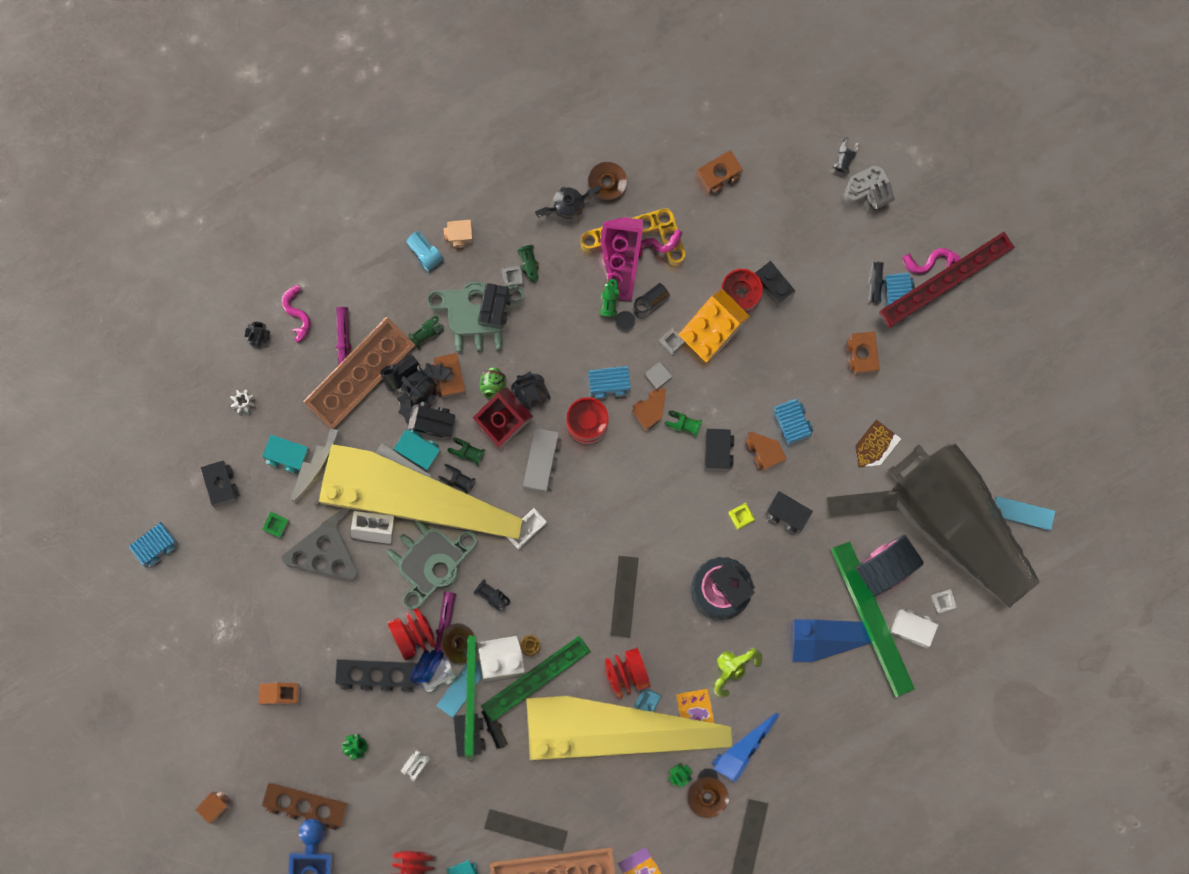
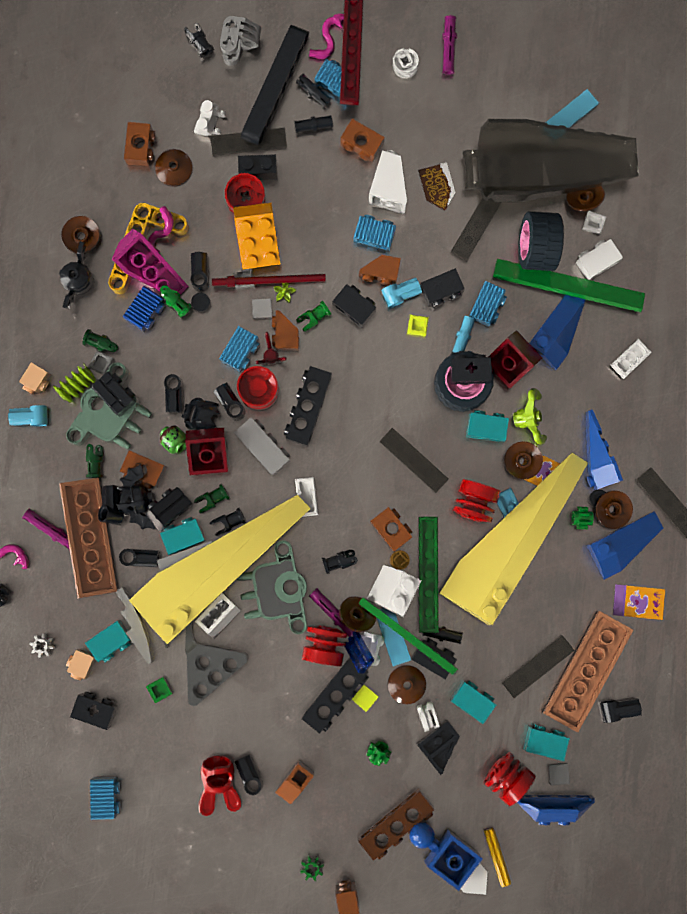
camera: 50 degrees left, 5 degrees up
none -> lime piece [53,362,97,403]
none -> light nougat brick [66,649,96,681]
none -> black piece [119,549,159,567]
none -> blue brick [123,286,165,332]
none -> reddish brown dish [155,149,193,186]
none -> black piece [164,374,183,413]
none -> white piece [194,100,226,136]
none -> red piece [199,756,241,816]
none -> clear smoke tile [210,127,287,156]
none -> dark red bar [212,274,326,287]
none -> black piece [213,382,245,421]
none -> black piece [234,754,263,795]
none -> black beam [241,25,309,146]
none -> dark red plant [255,332,287,366]
none -> lime plant [274,283,296,303]
none -> black brick [284,366,332,447]
none -> black pin [294,115,333,133]
none -> green gear [300,855,324,881]
none -> neon yellow tile [352,684,379,712]
none -> white slope [368,150,407,214]
none -> dark orange brick [370,507,412,552]
none -> medium azure piece [381,277,422,308]
none -> reddish brown dish [388,665,426,704]
none -> white wheel [393,48,419,78]
none -> black wing [417,720,460,775]
none -> magenta pin [442,15,457,75]
none -> teal brick [450,681,496,724]
none -> medium azure pin [452,316,476,353]
none -> teal brick [466,410,509,443]
none -> dark azure brick [469,281,507,327]
none -> dark red brick [487,330,543,388]
none -> reddish brown dish [504,441,543,479]
none -> reddish brown dish [567,182,605,211]
none -> blue wedge [586,511,663,580]
none -> white plate [610,339,652,379]

